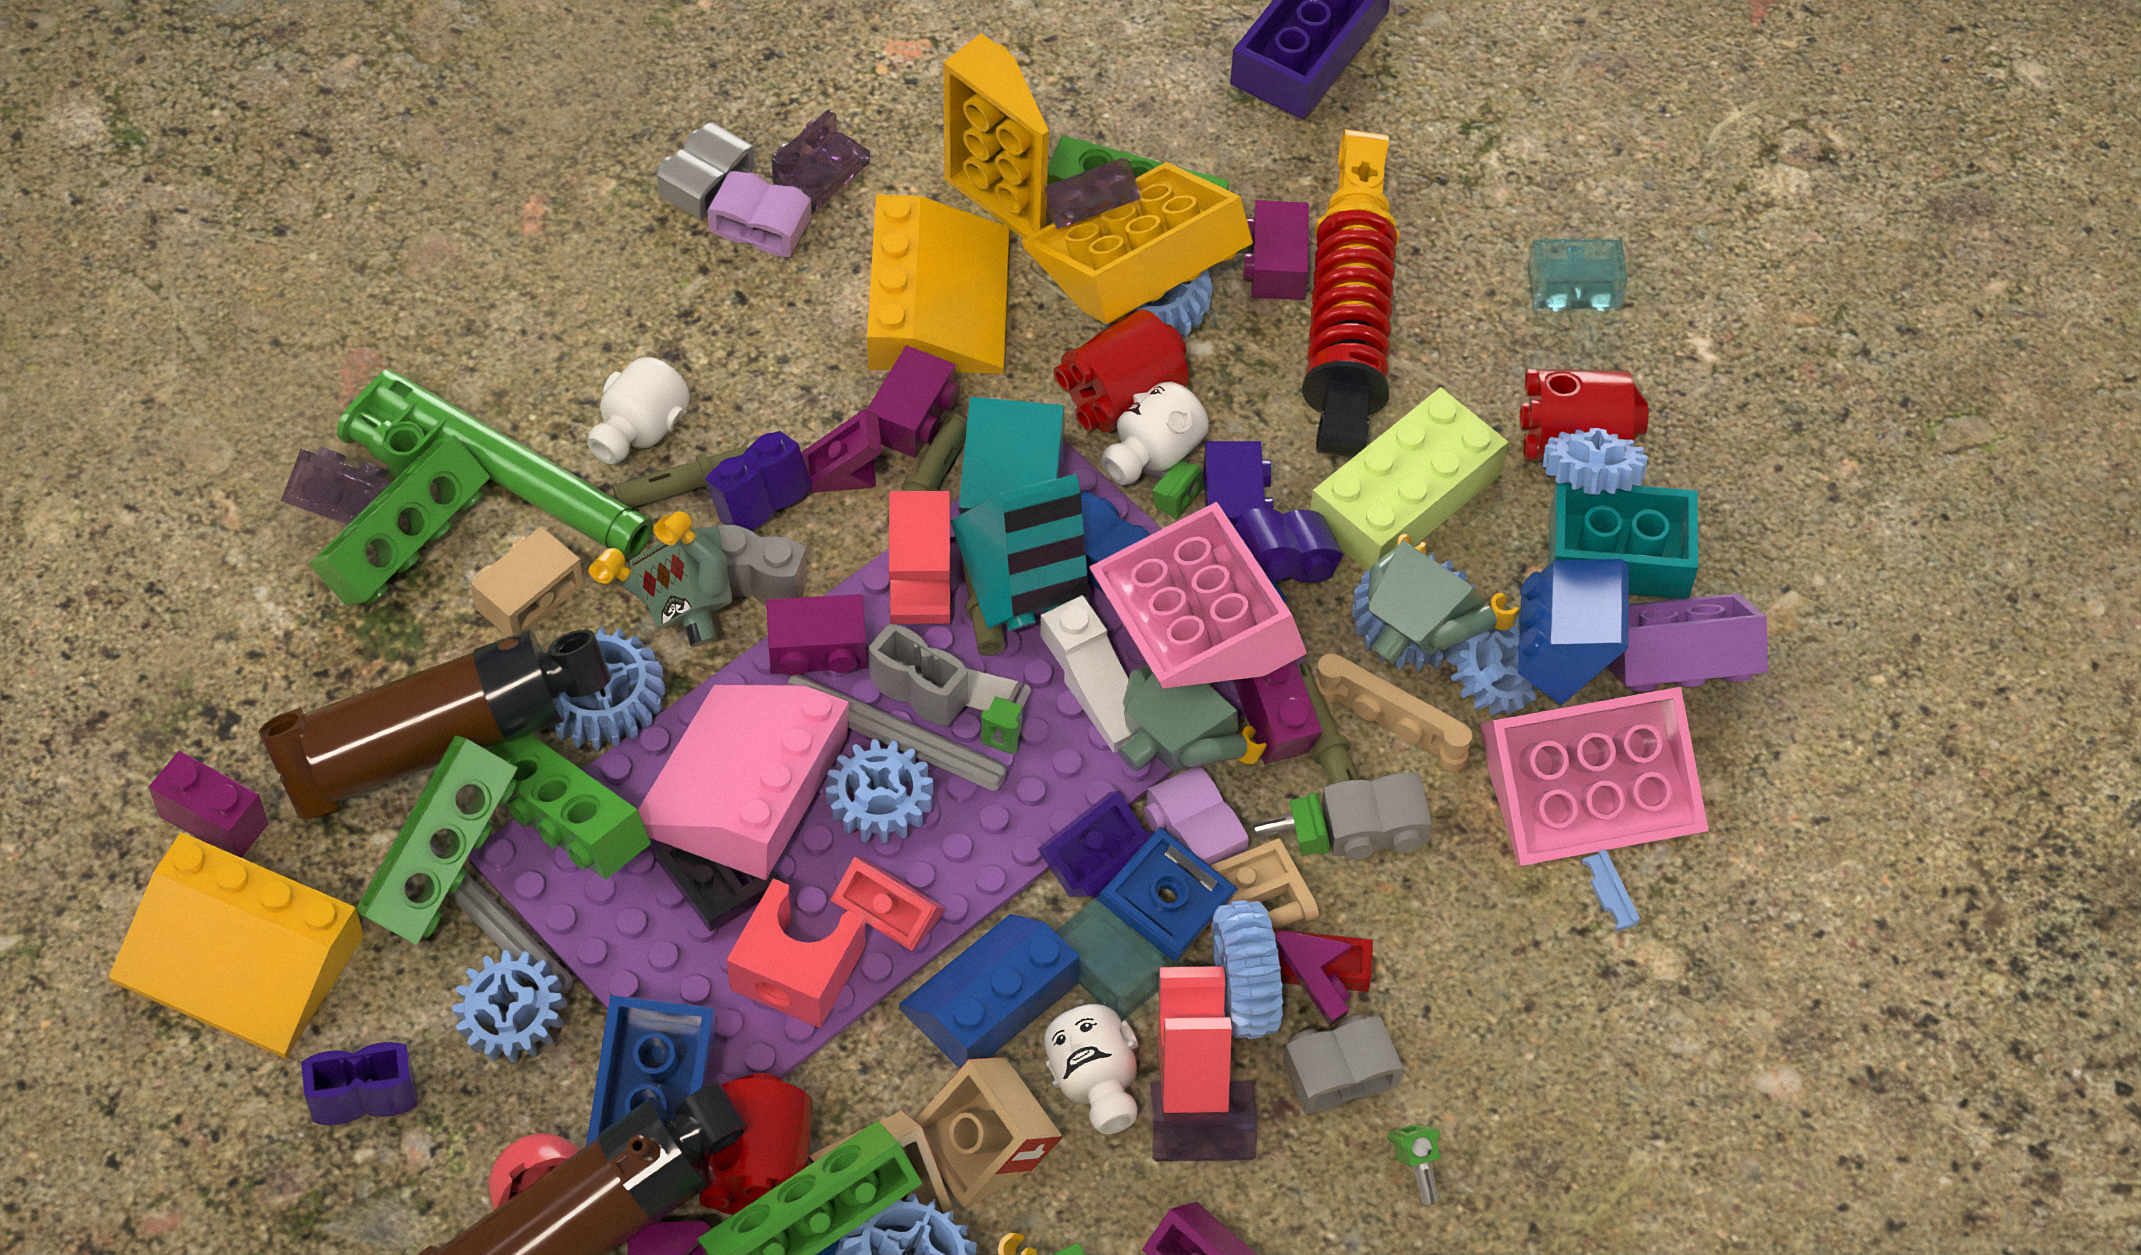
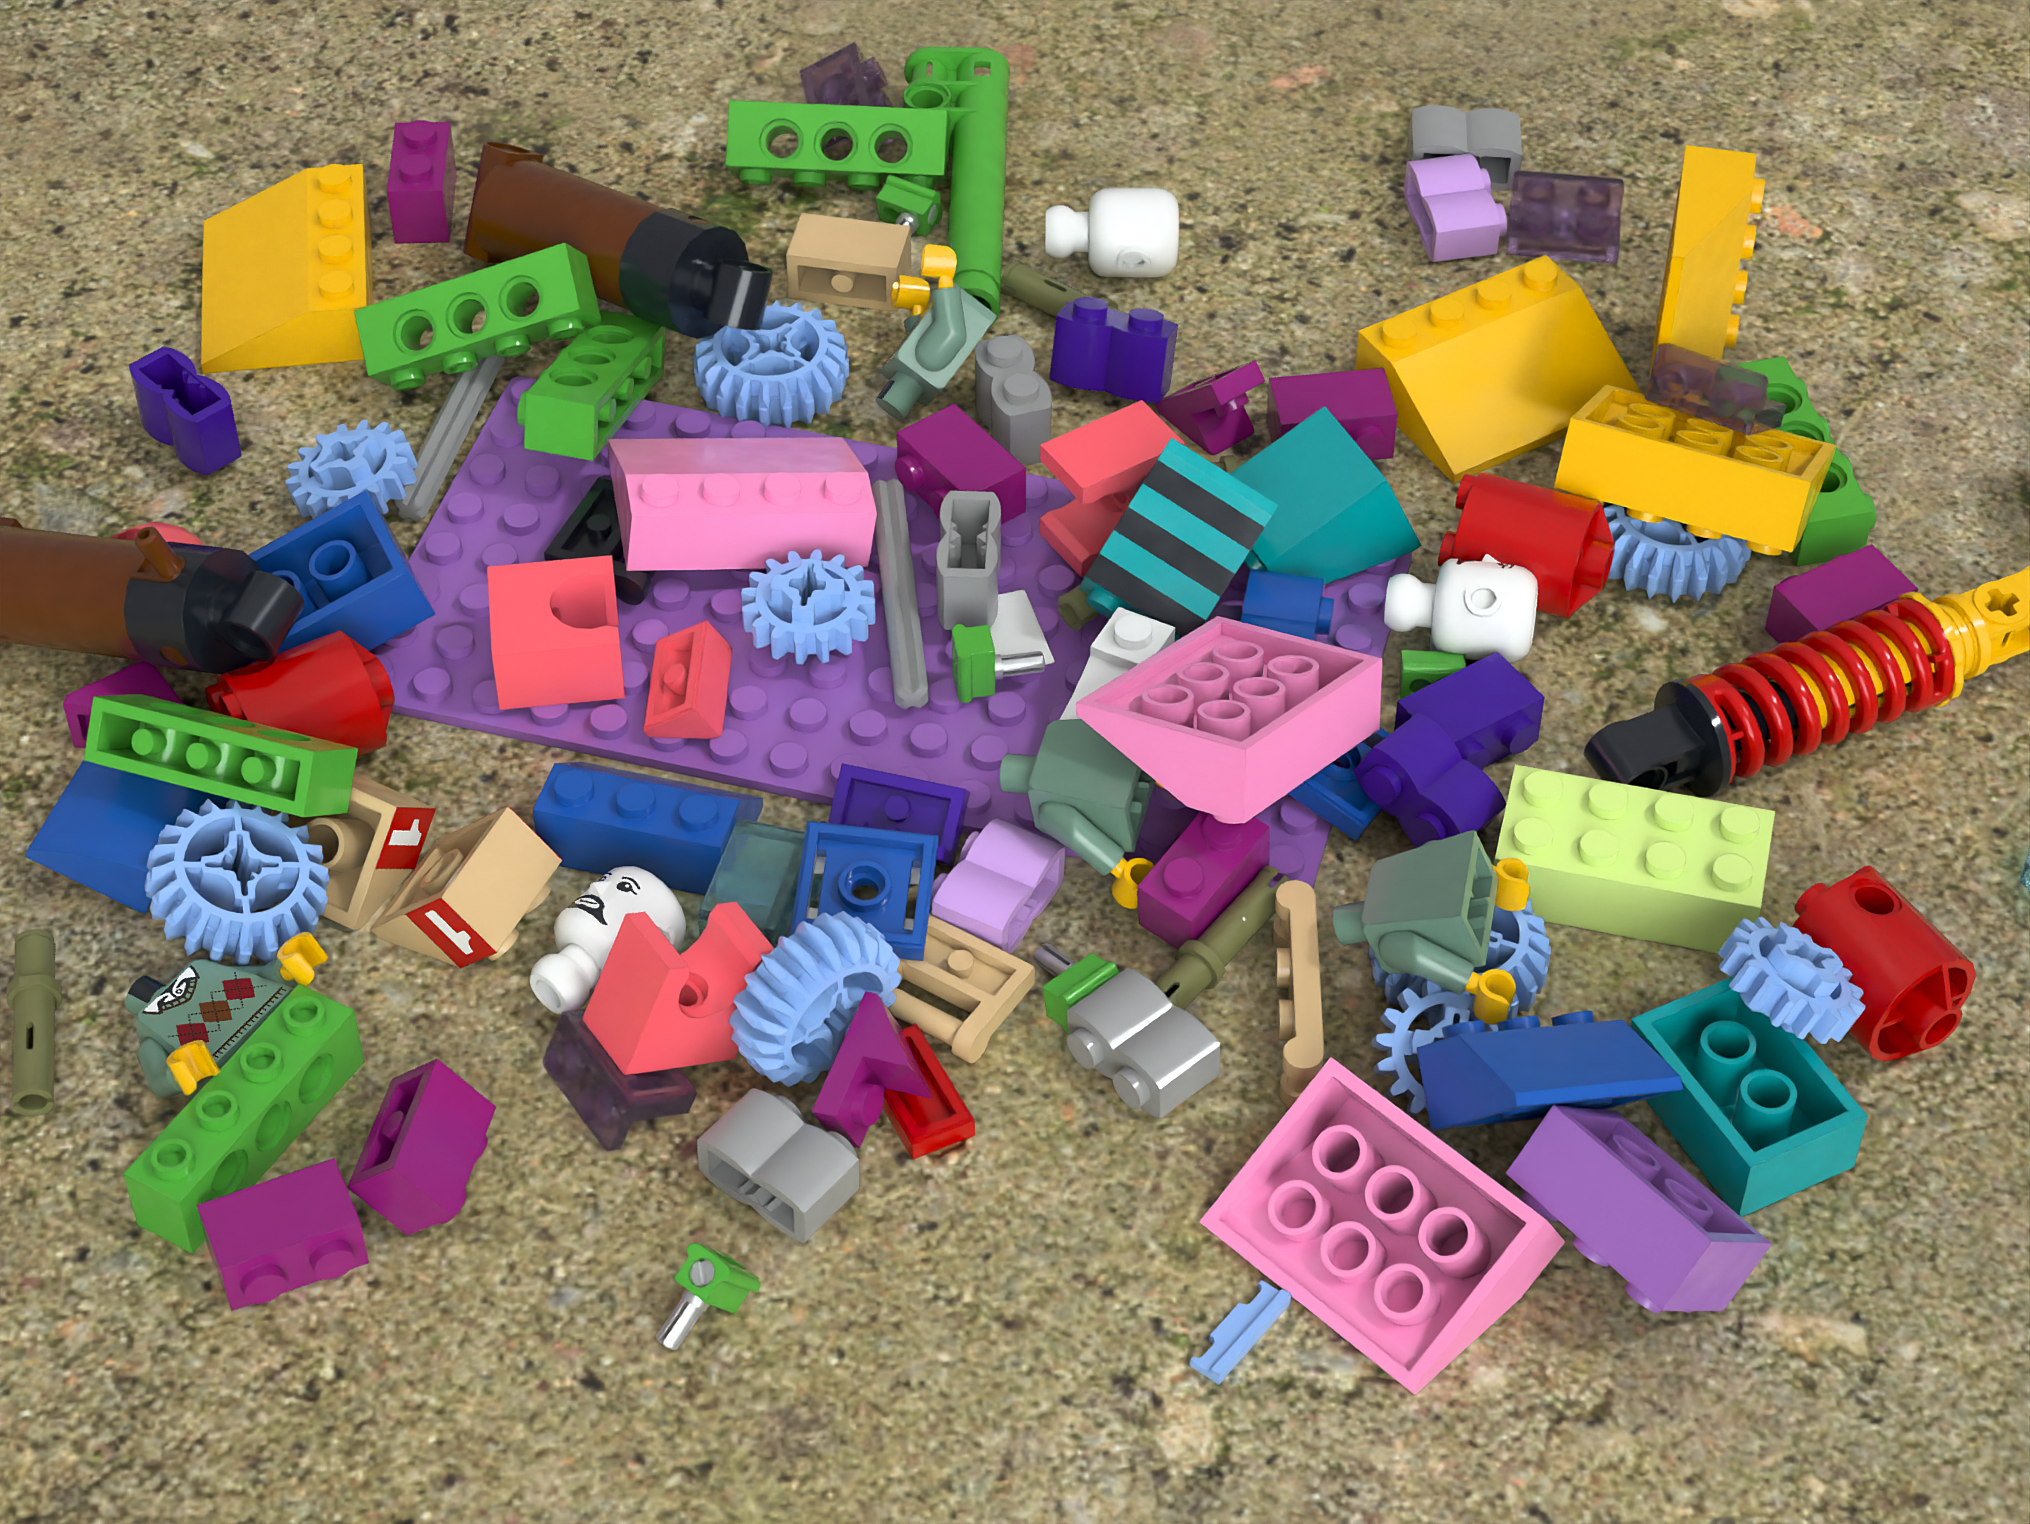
camera: 60 degrees right, 10 degrees down
none -> bright green piece [876,175,943,237]

